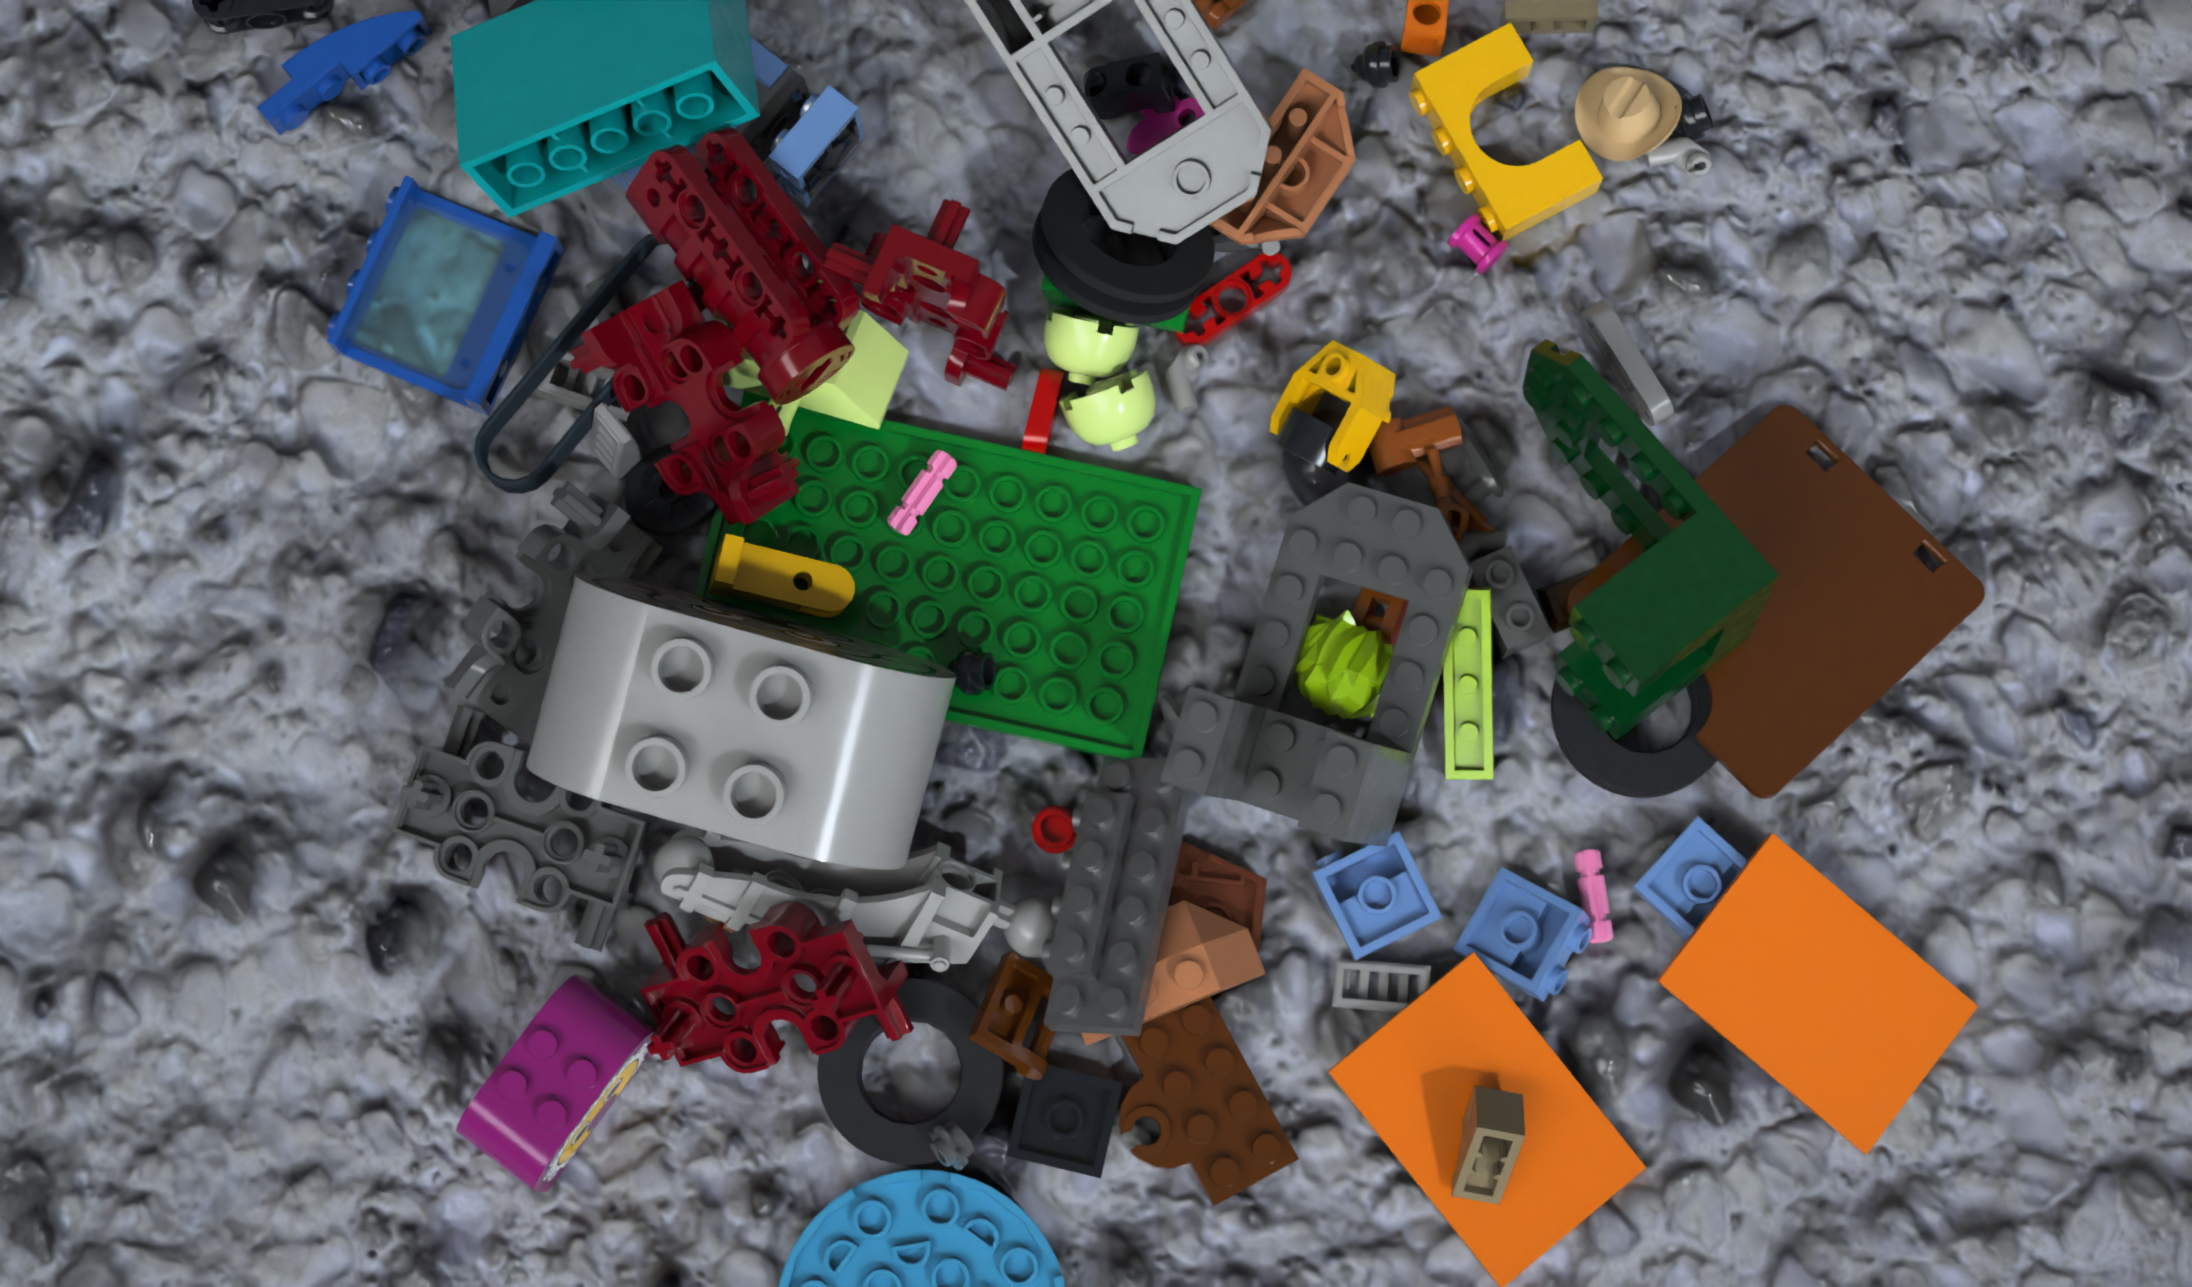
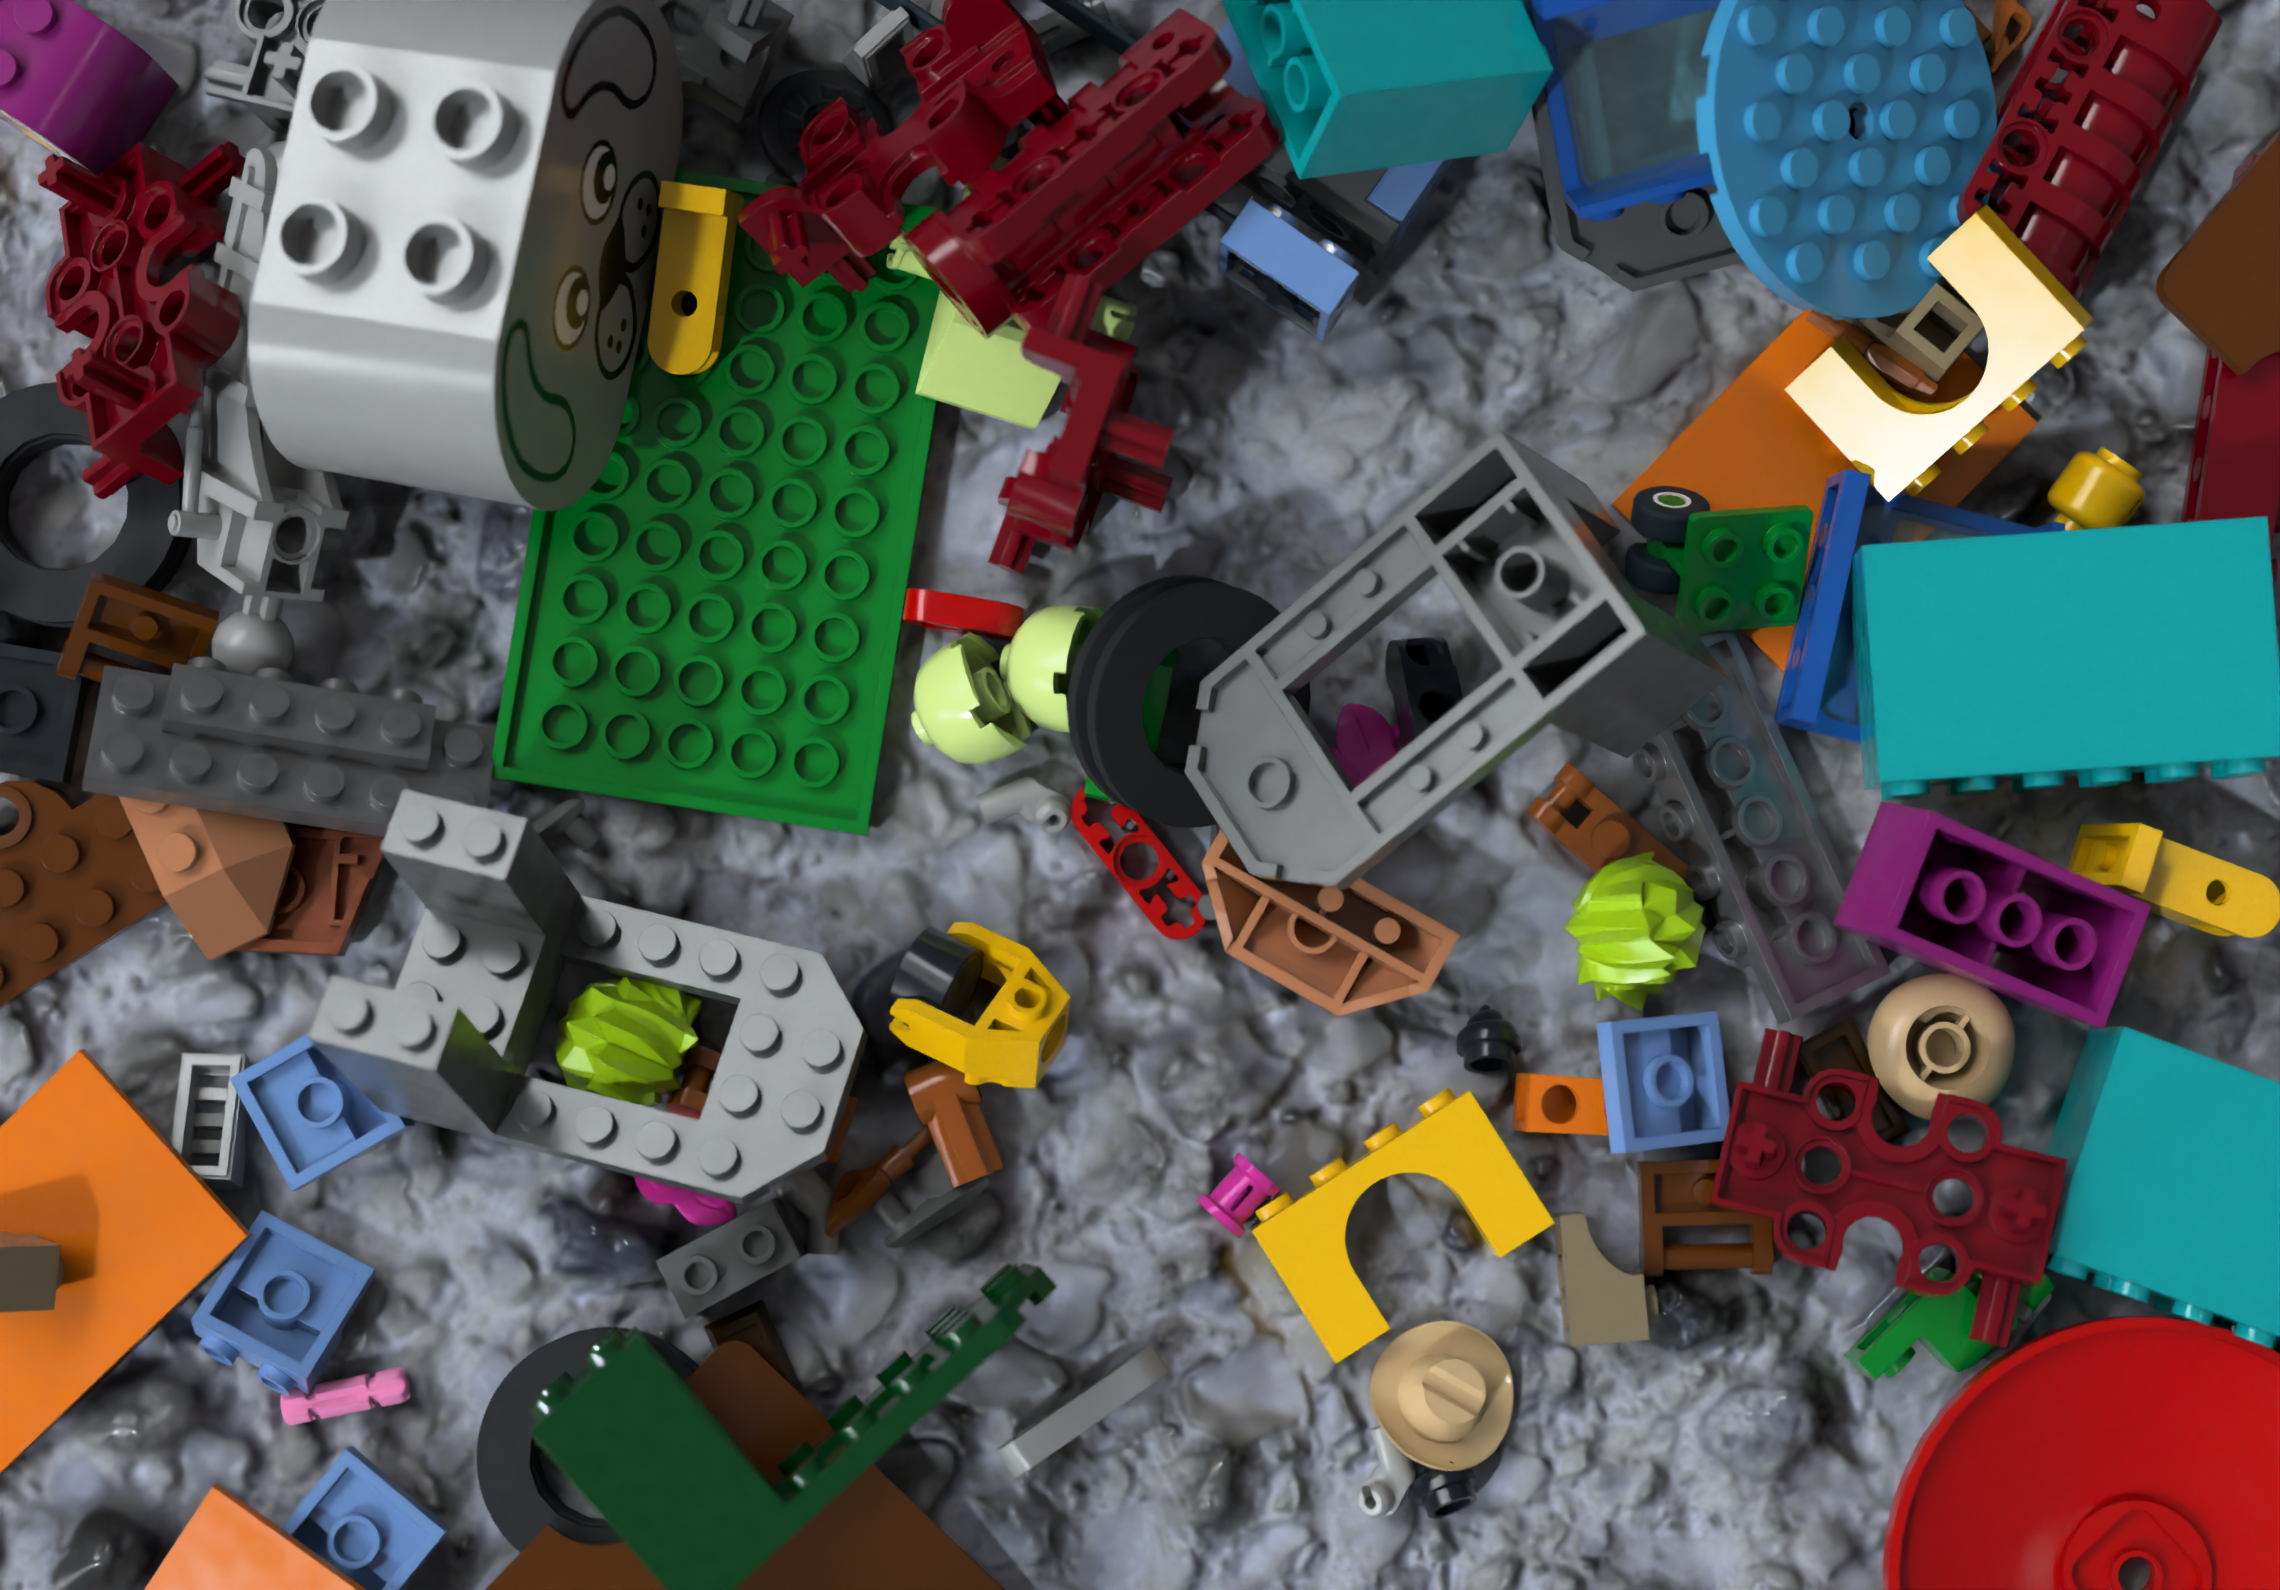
camera: 85 degrees right, 5 degrees up
bright pink axle [887,449,957,536] -> none
black plate [947,647,996,695] -> none
red plate [1031,806,1077,854] -> none
dark orange hand [1427,448,1469,544] -> none
lime plate [1443,587,1494,780] -> none

